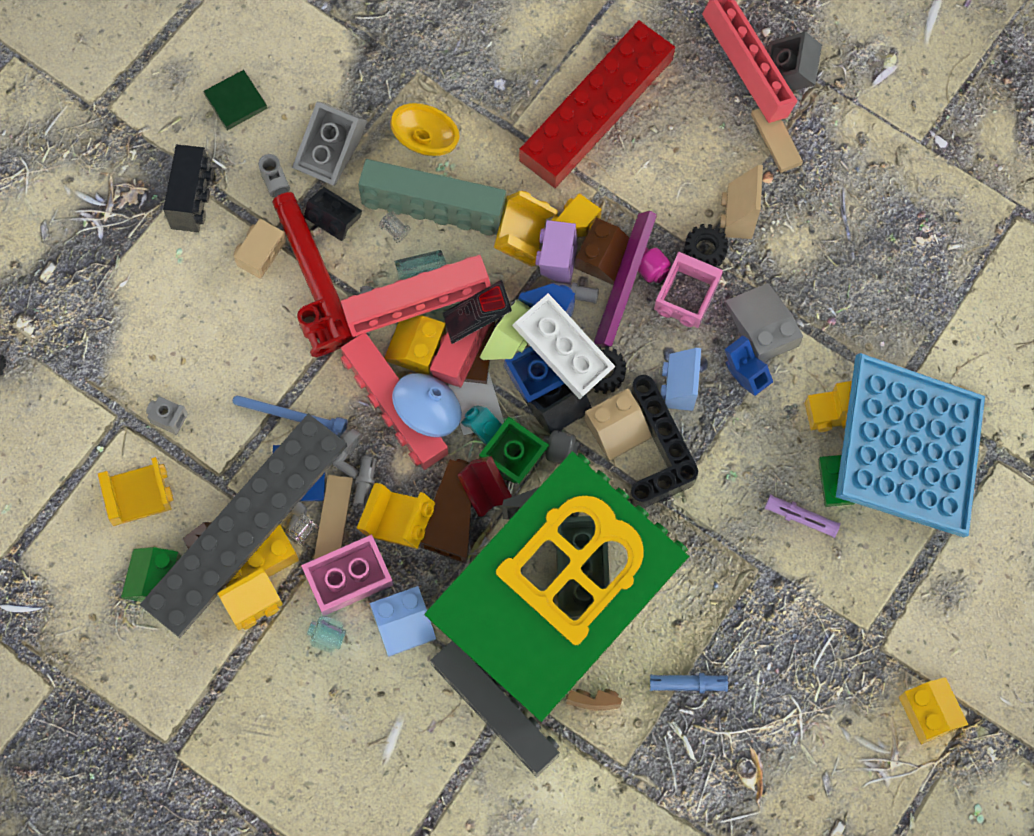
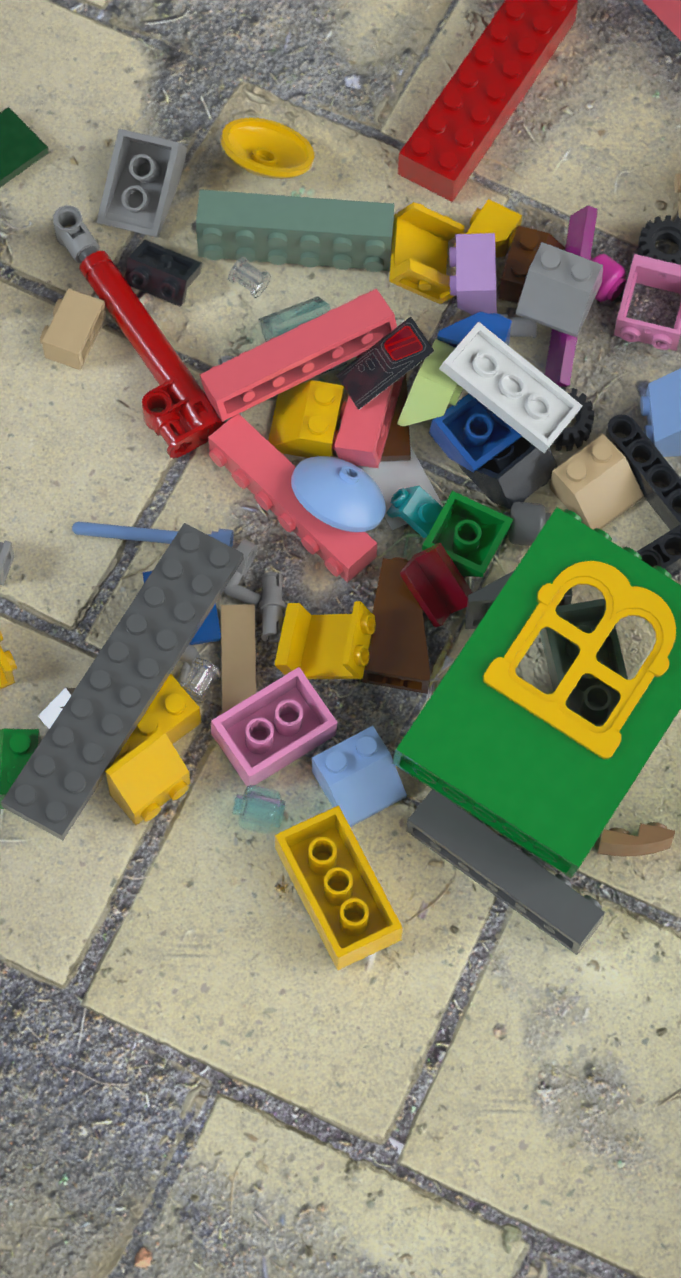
camera: 10 degrees left, 5 degrees down
none -> yellow brick [275,805,403,971]
none -> light grey slope [516,242,603,338]

